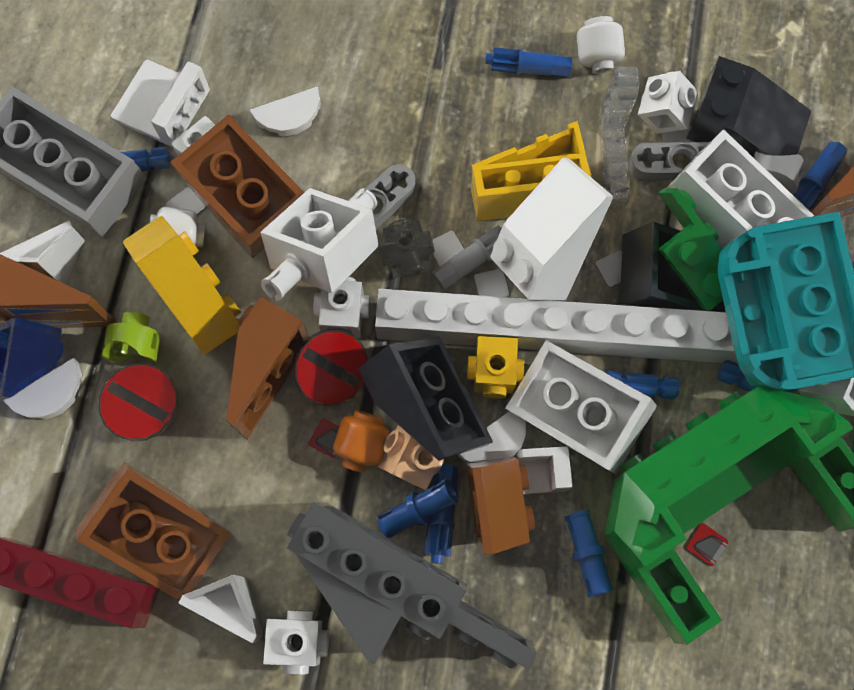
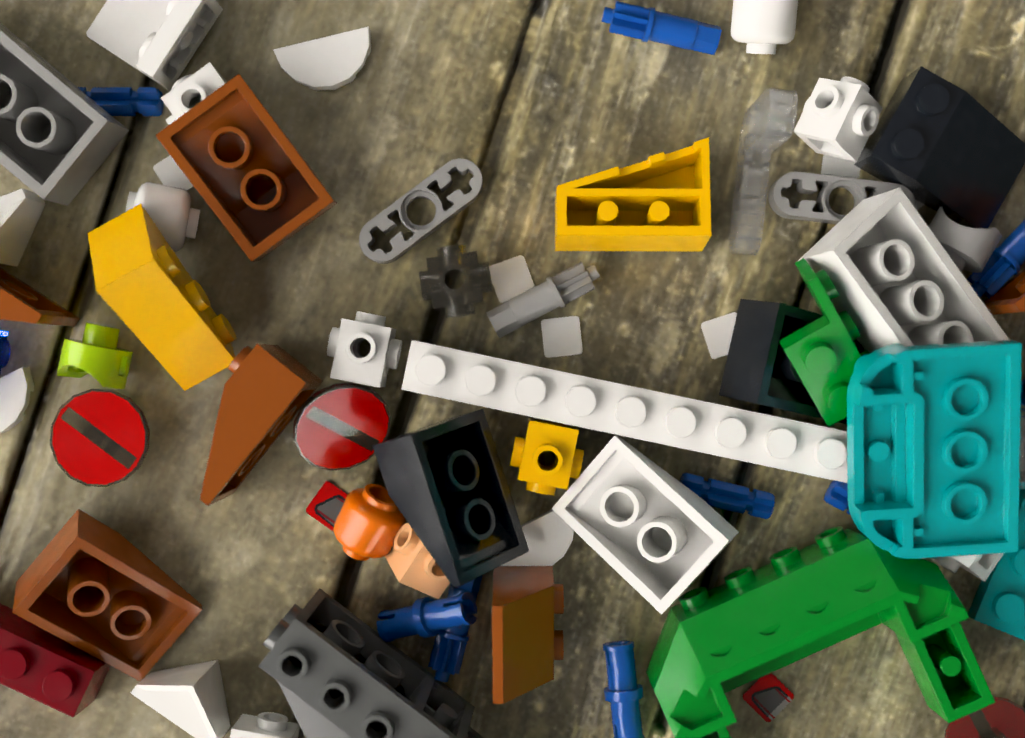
camera: 15 degrees right, 15 degrees up
white brick [260,188,379,301] -> none
white slope [490,158,613,301] -> none
white panel [516,446,572,495] -> none

